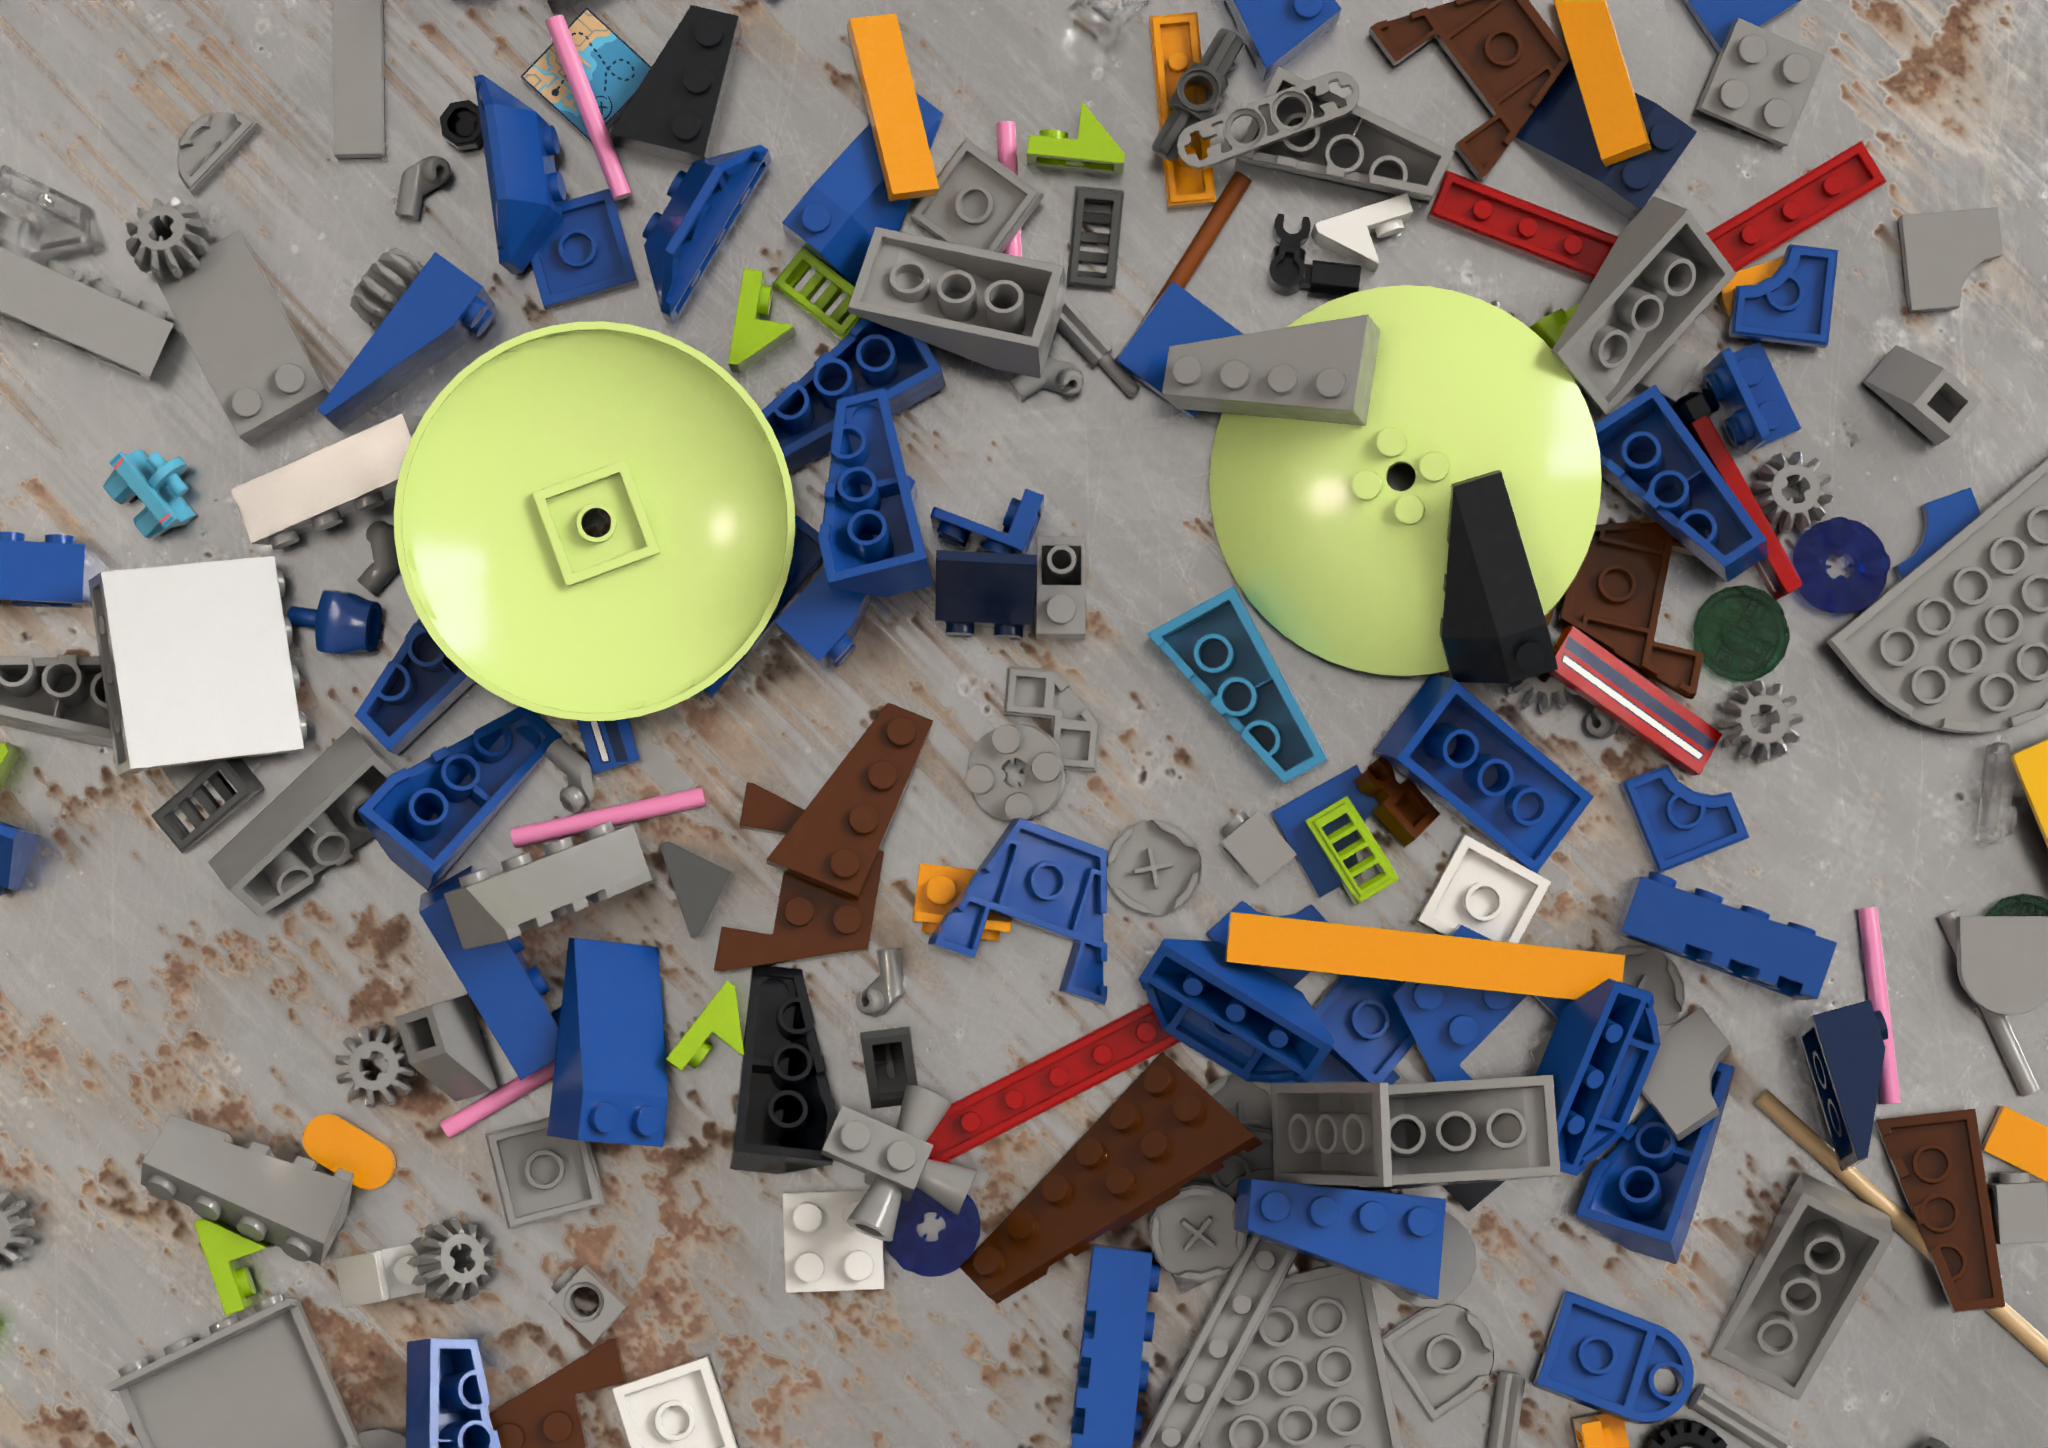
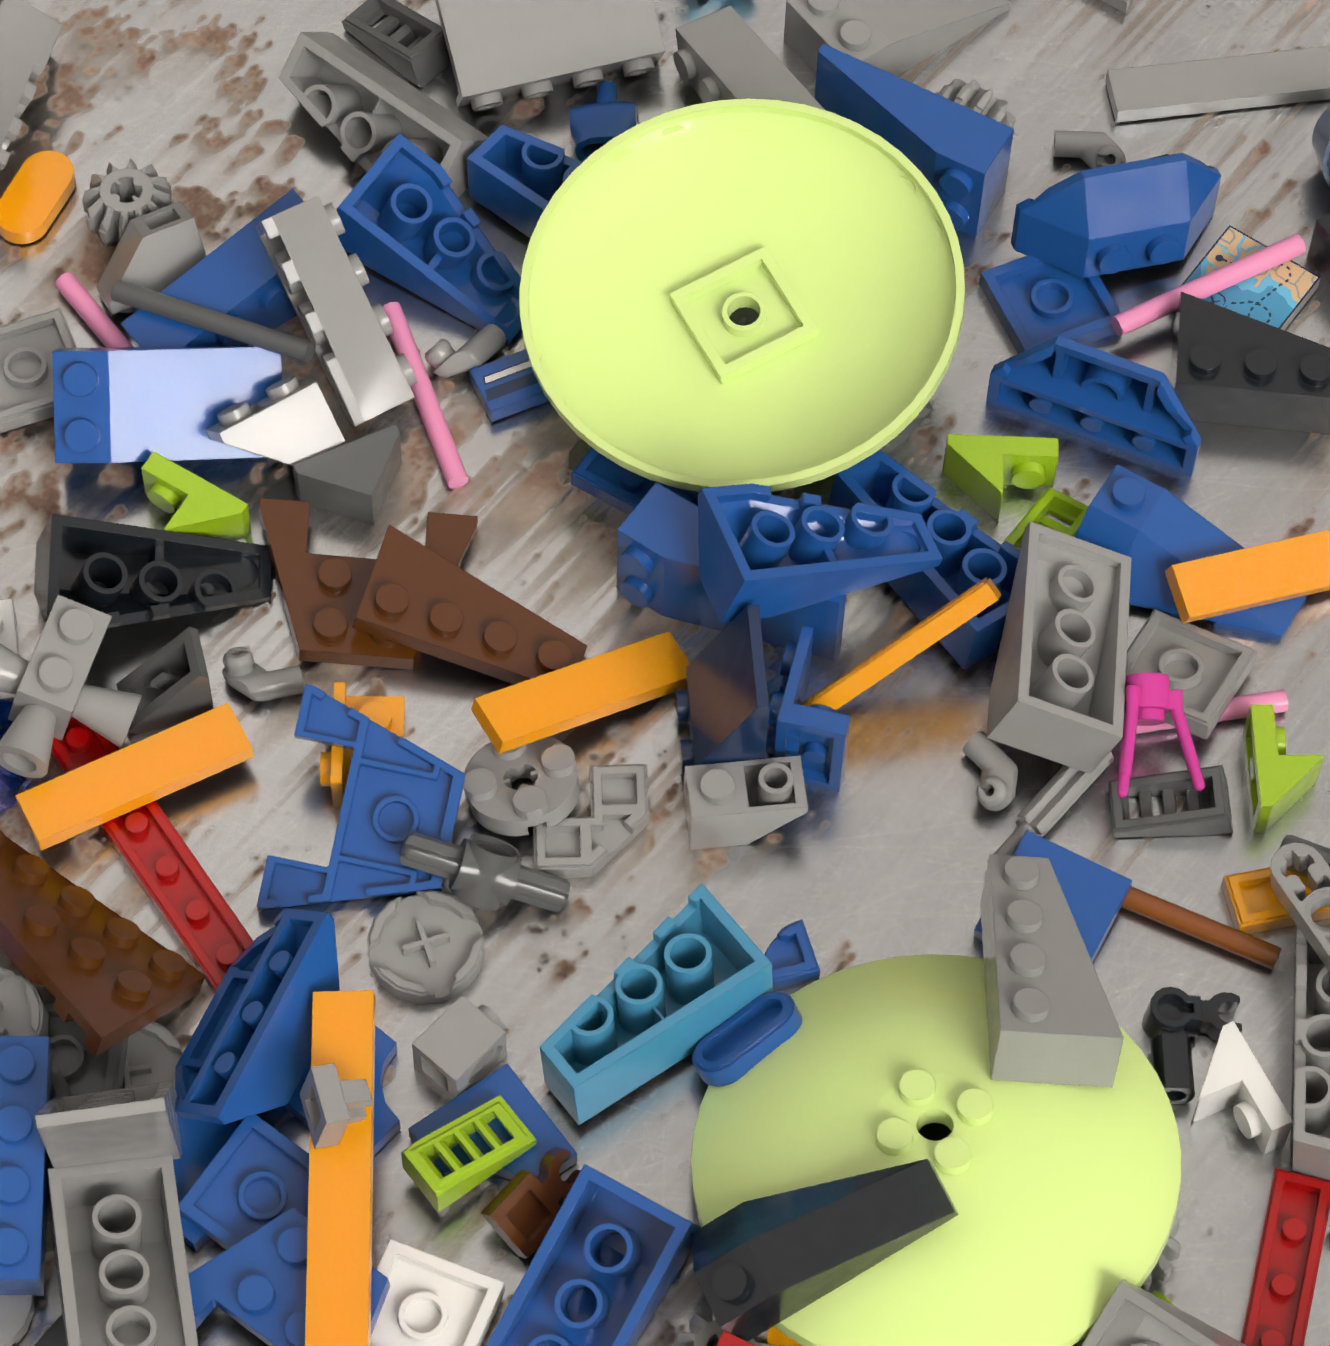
camera: 85 degrees right, 25 degrees down
none -> light orange tile [15,702,254,851]
none -> dark grey bar [111,280,316,363]
none -> slope [206,376,345,466]
none -> light grey tile [299,1063,373,1149]
none -> dark grey axle [400,832,570,912]
none -> light orange tile [471,631,690,754]
none -> blue tile [692,992,802,1086]
none -> blue tile [764,919,820,991]
none -> light orange tile [801,577,1001,710]
none -> dark pink plant [1117,673,1205,798]

